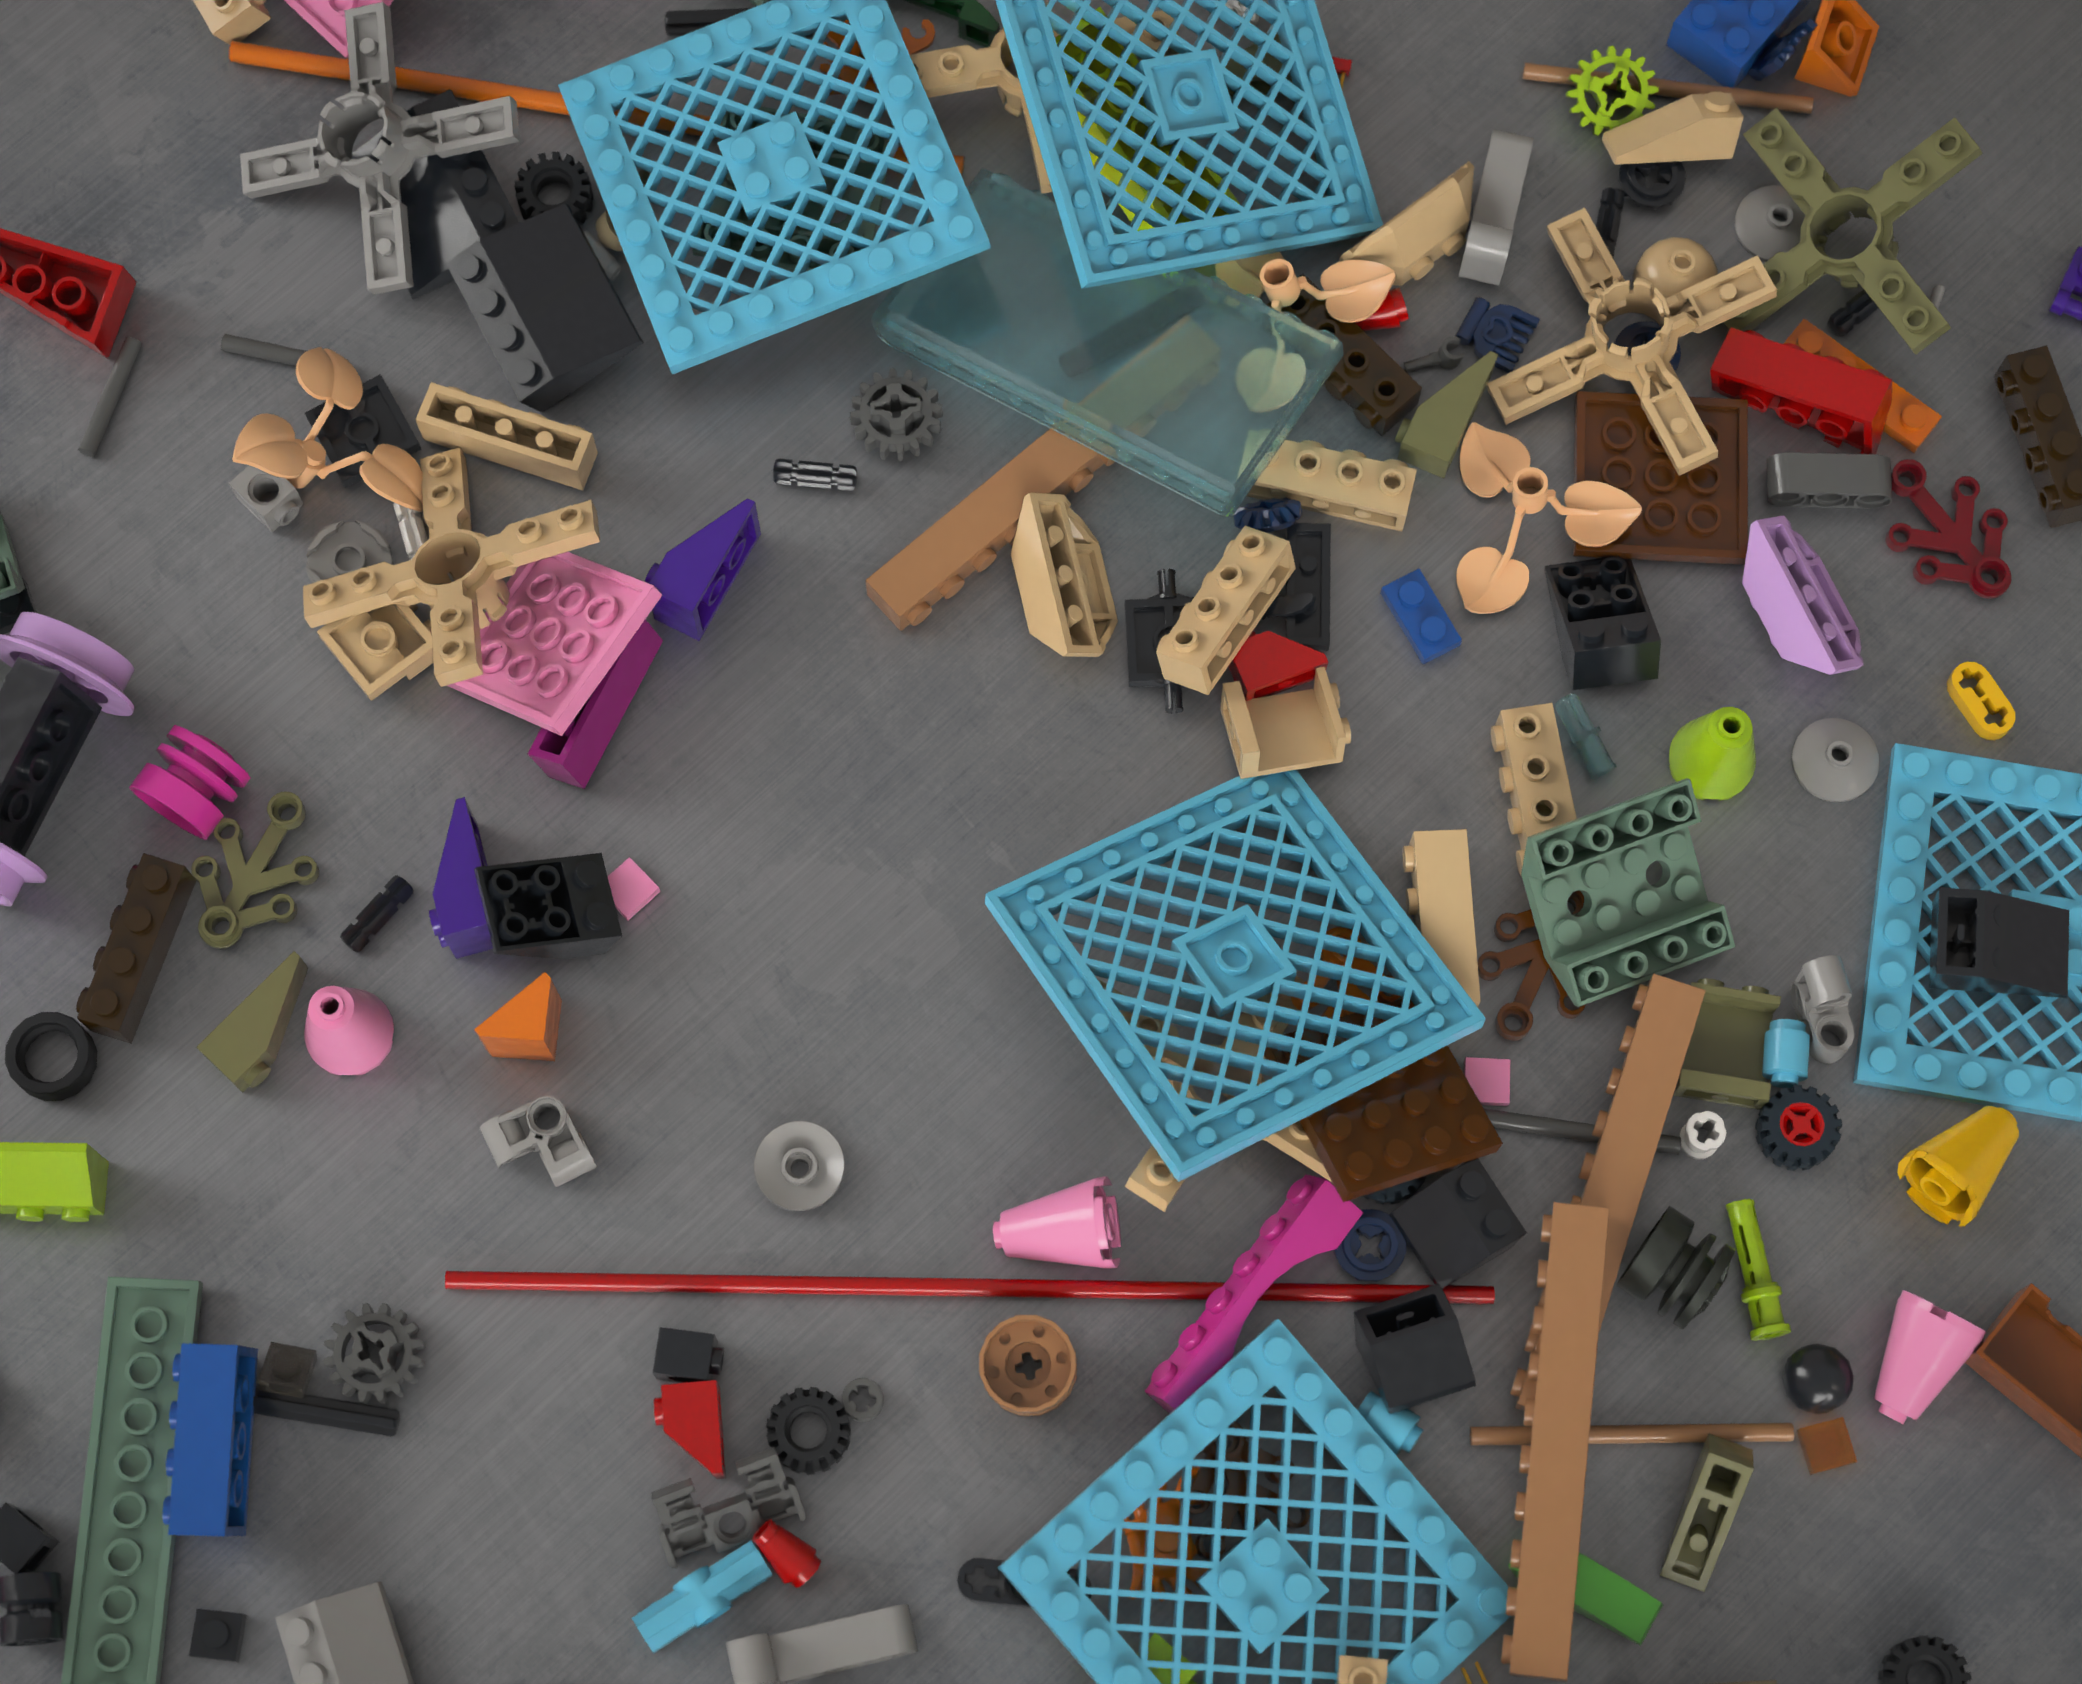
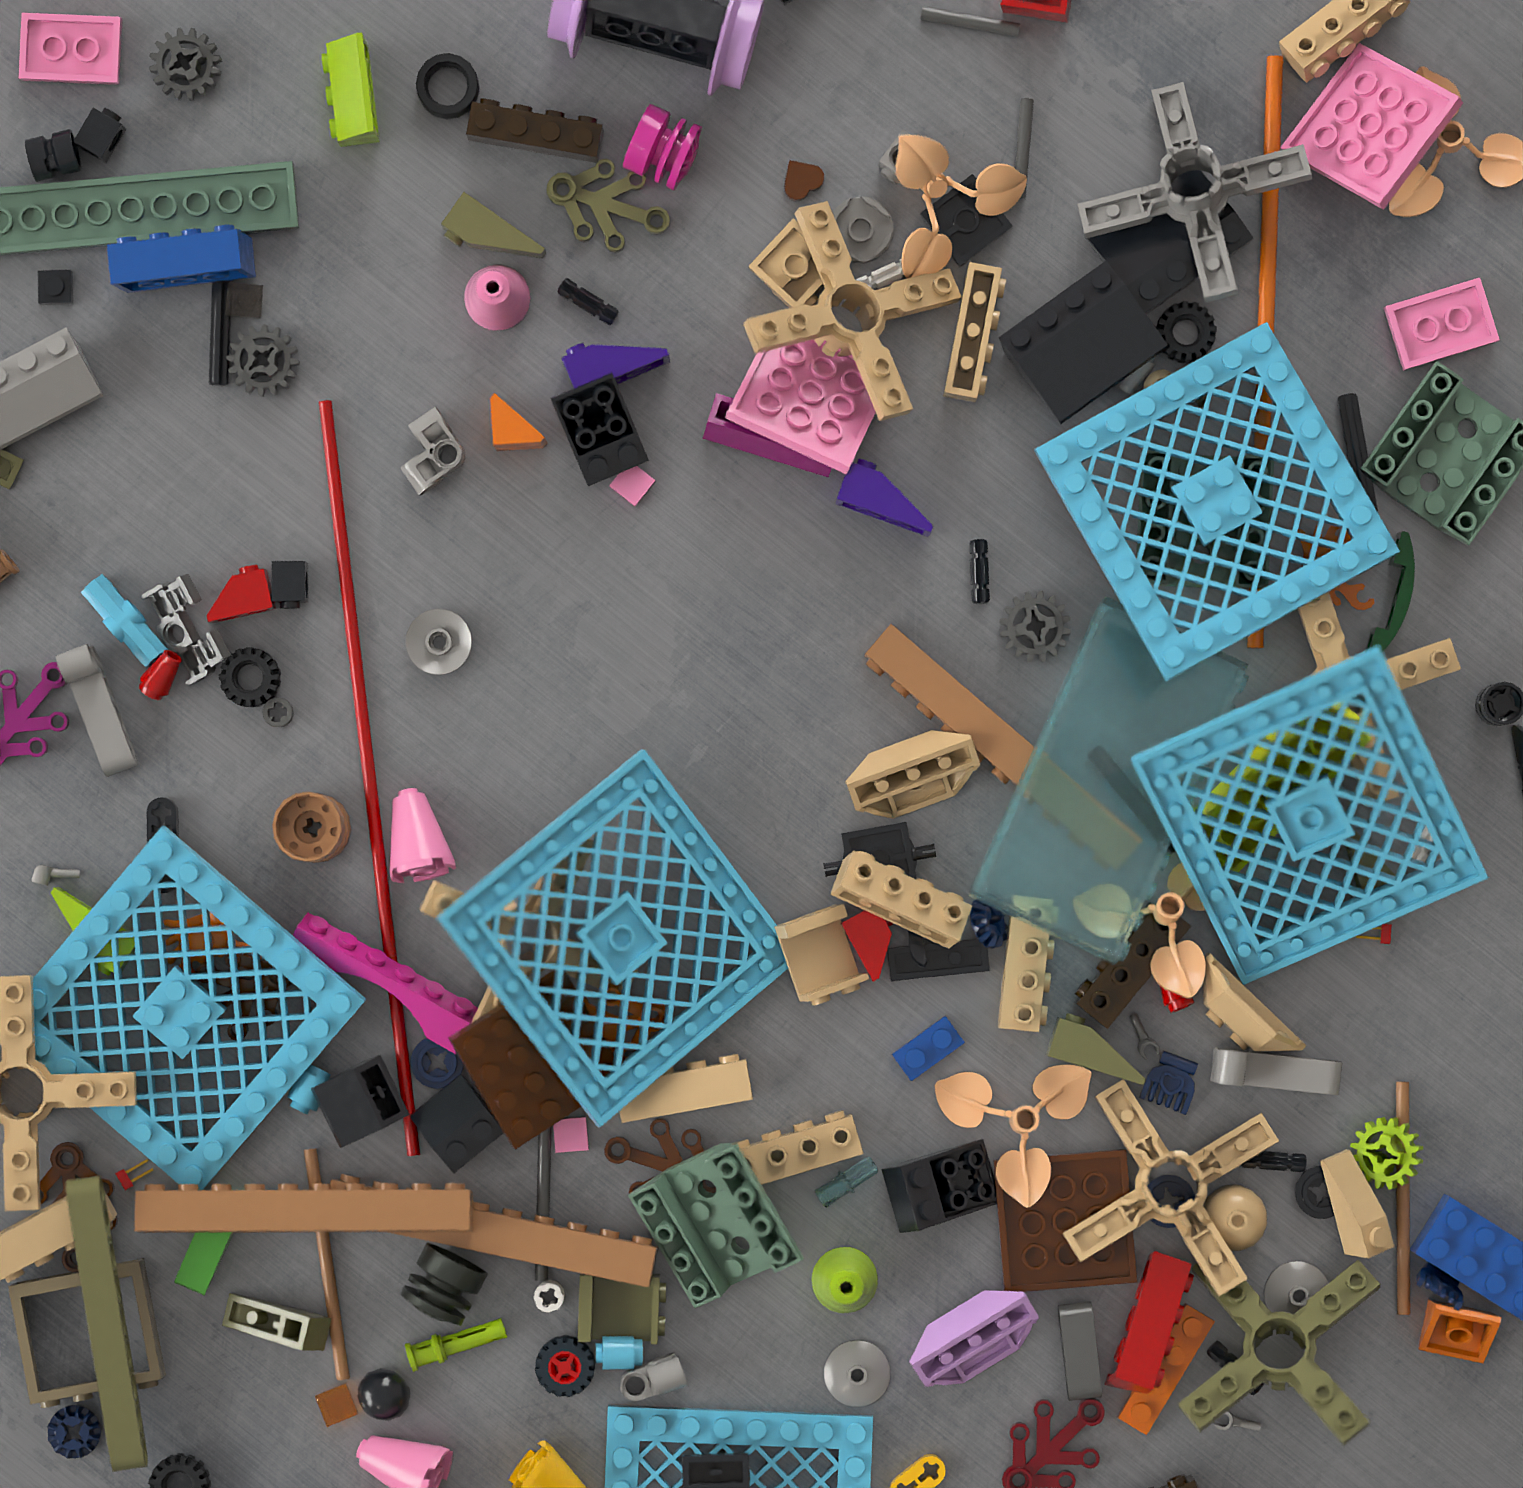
camera: 80 degrees right, 15 degrees up
none -> reddish brown tile [784,160,824,201]

